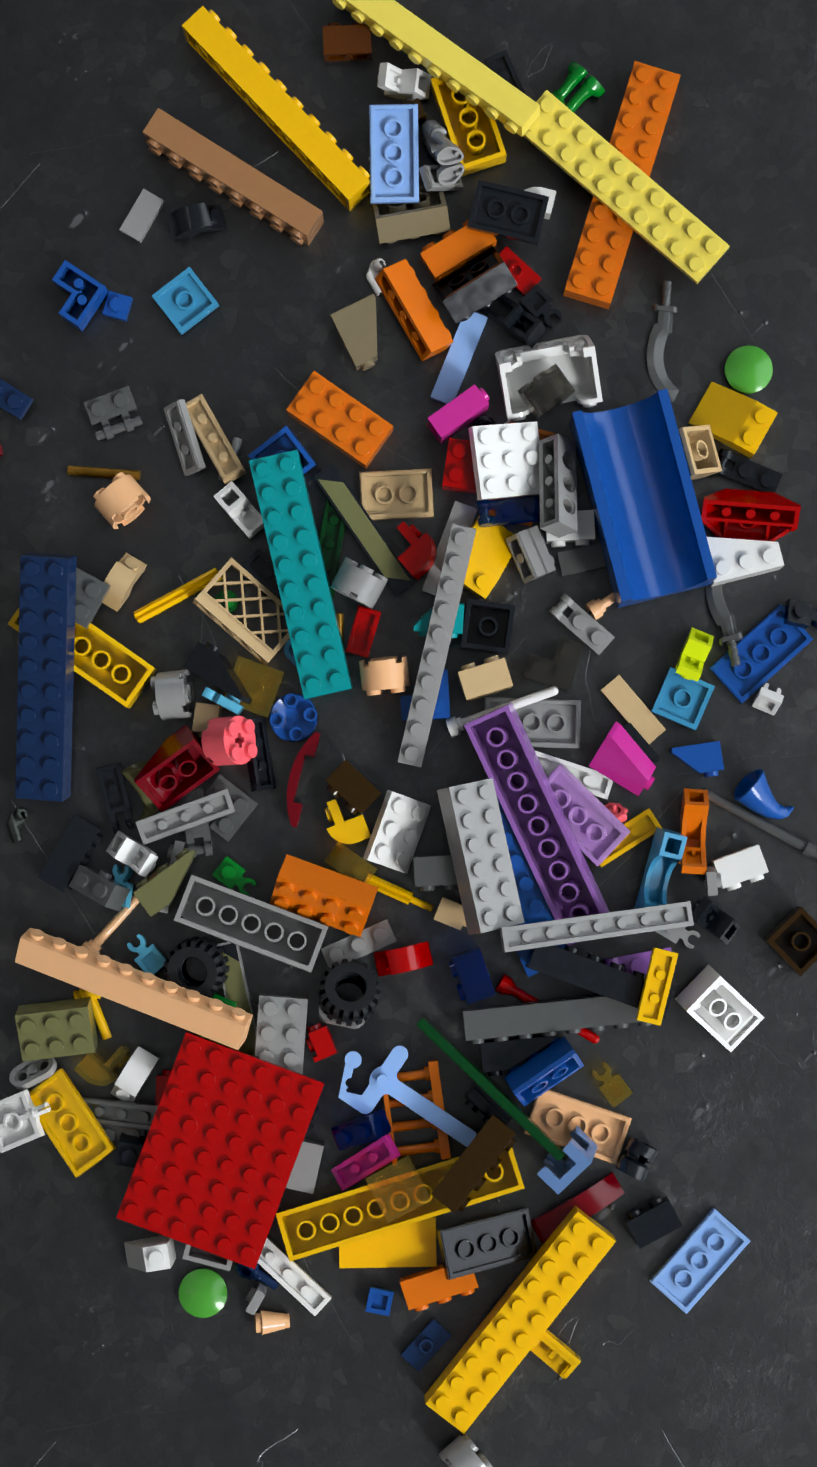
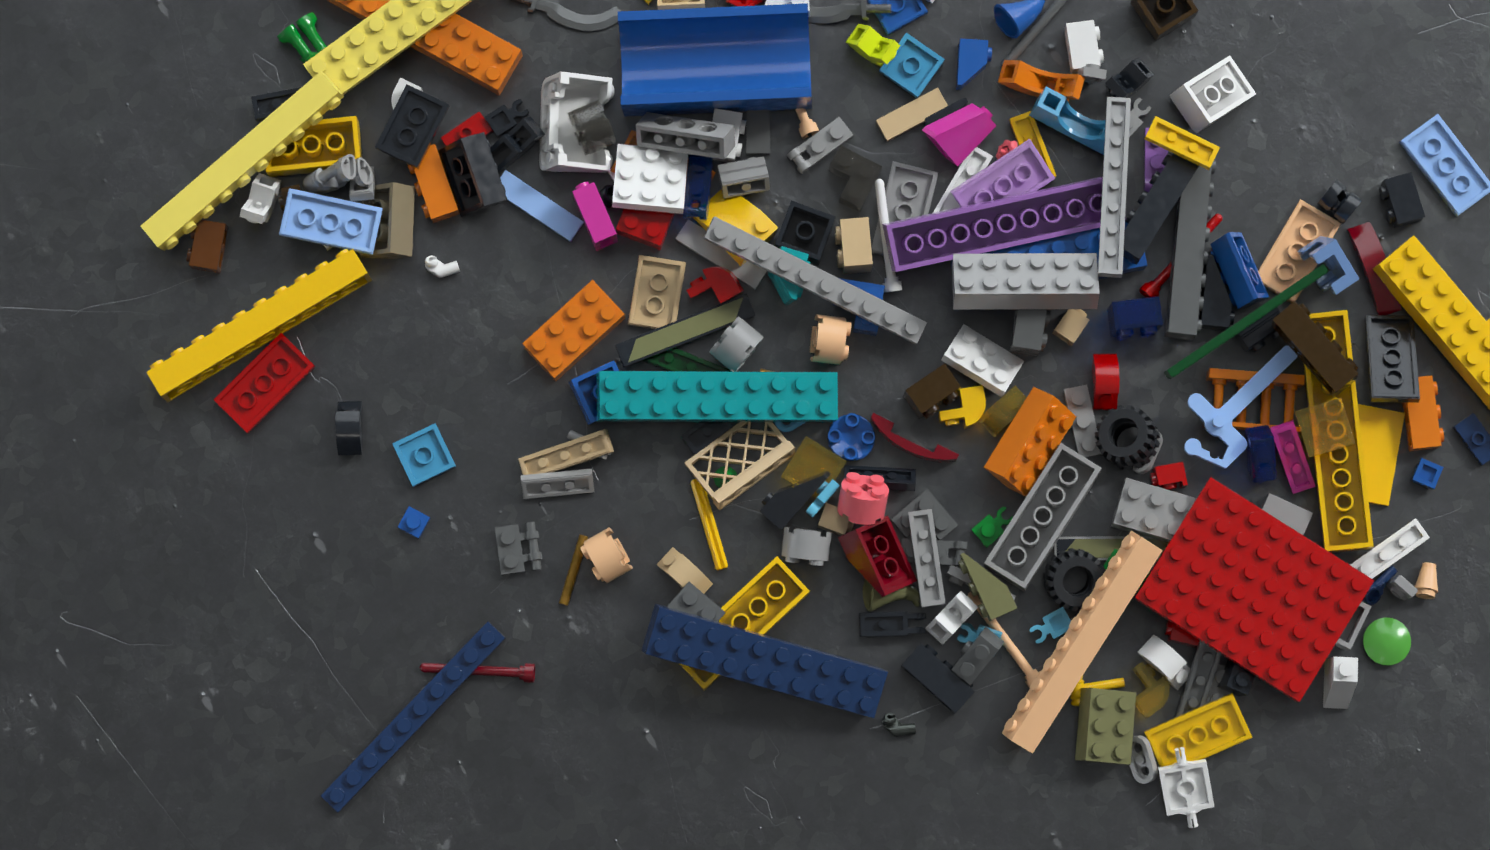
camera: 80 degrees left, 5 degrees down
blue brick [52,260,108,332] -> none
light grey tile [119,189,165,243] -> none
medium nougat brick [143,108,324,246] -> none
white brick [213,481,264,539] -> none
dark tan slope [330,294,378,371] -> none
red plate [345,605,382,659] -> none
yellow axle [364,872,434,912] -> none
orange brick [374,259,454,361] -> none
clear yellow plate [592,1062,633,1108] -> none
none -> red plate [213,333,316,433]

